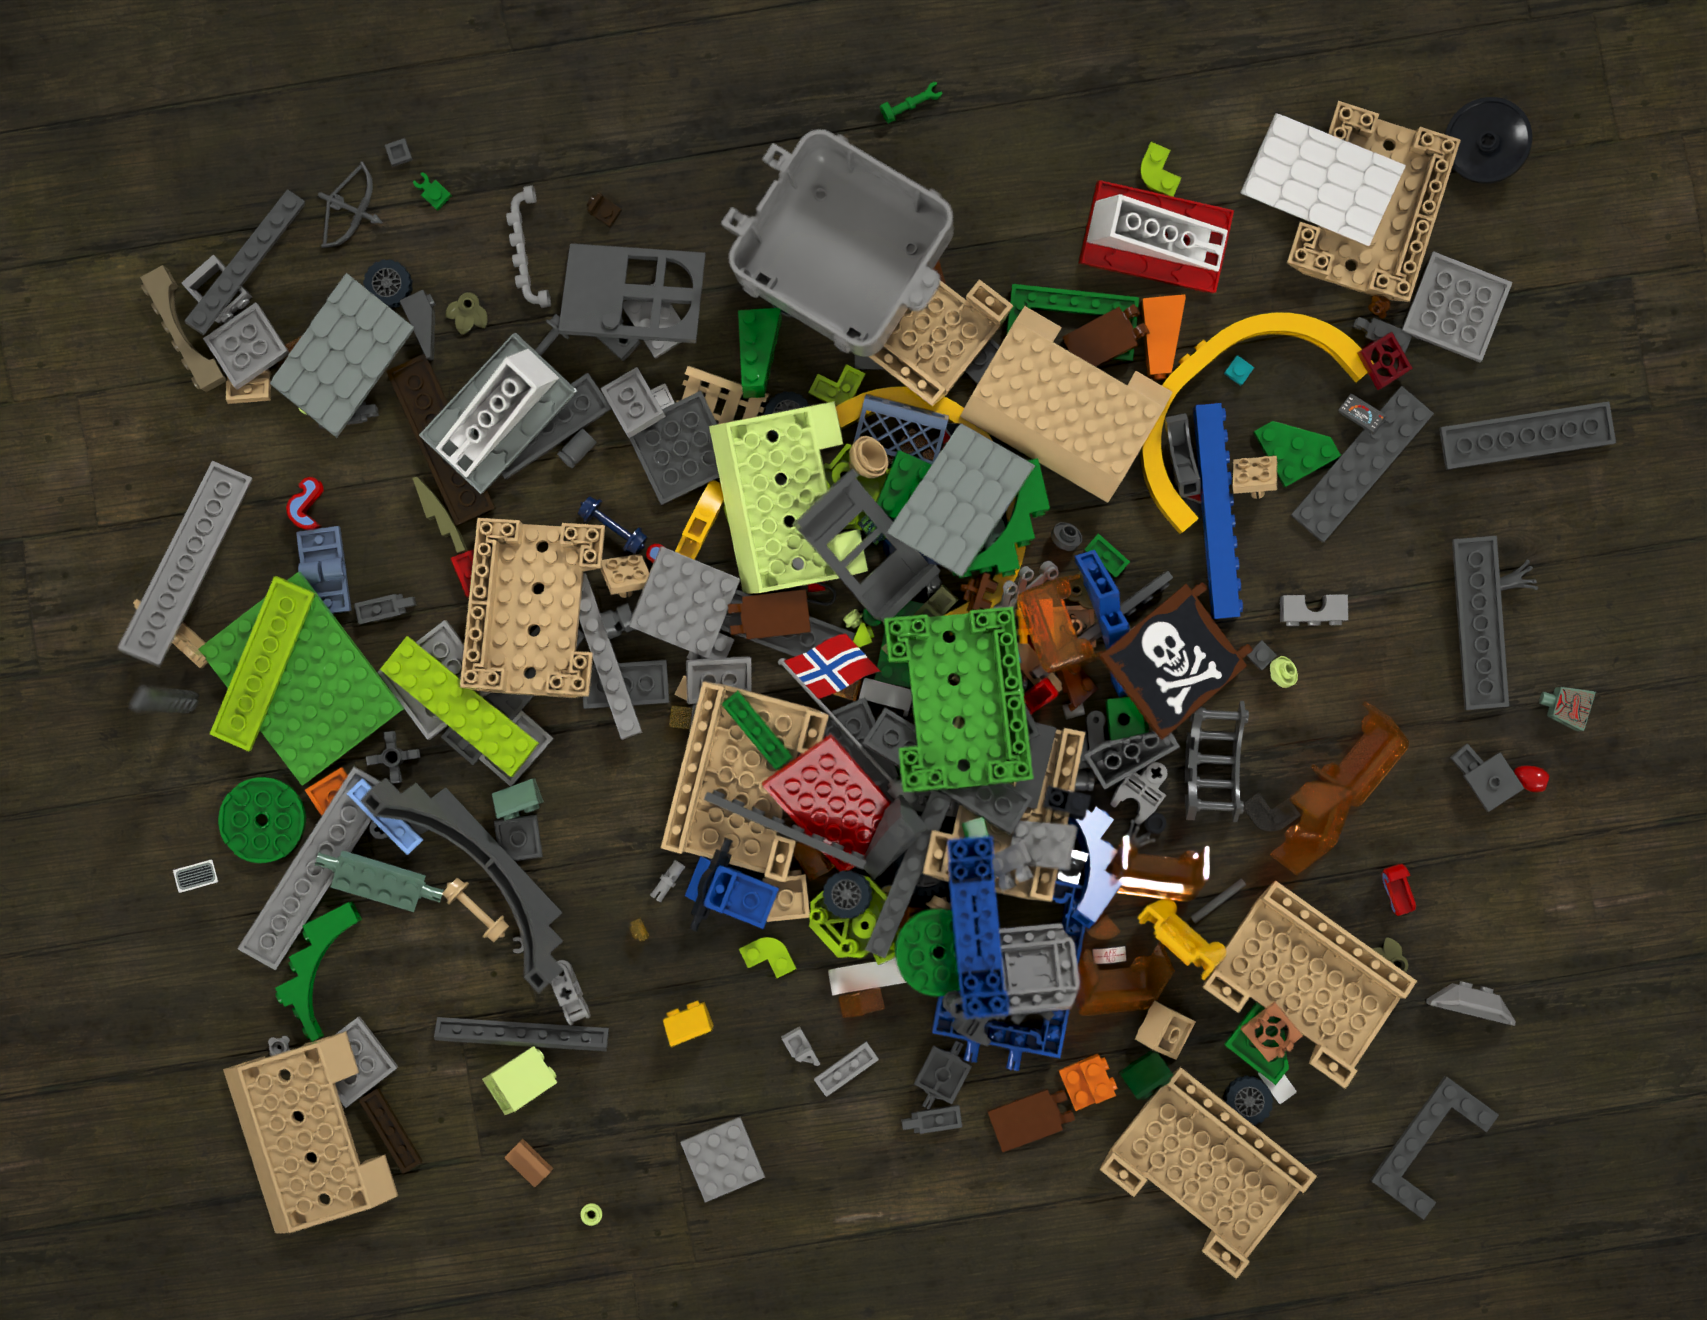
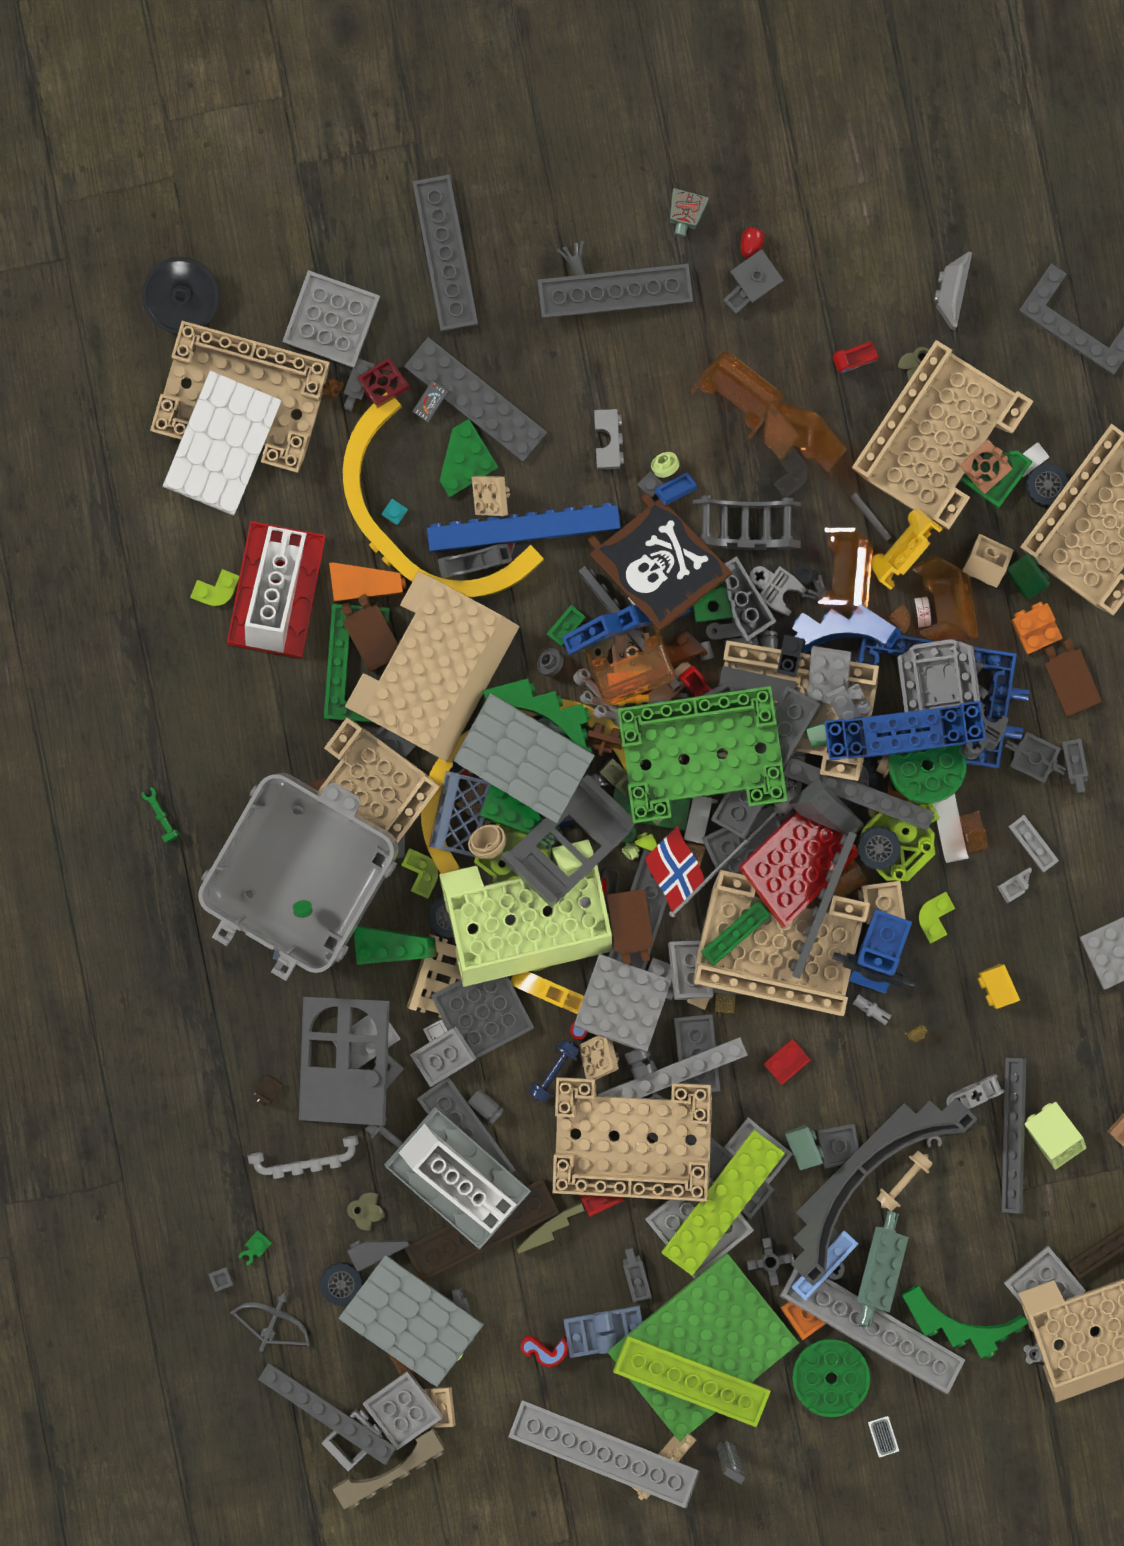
camera: 90 degrees left, 0 degrees up
slope [1057,849,1088,884] -> none
none -> green tile [293,900,313,918]
none -> blue tile [655,472,697,506]
none -> red plate [763,1039,811,1085]

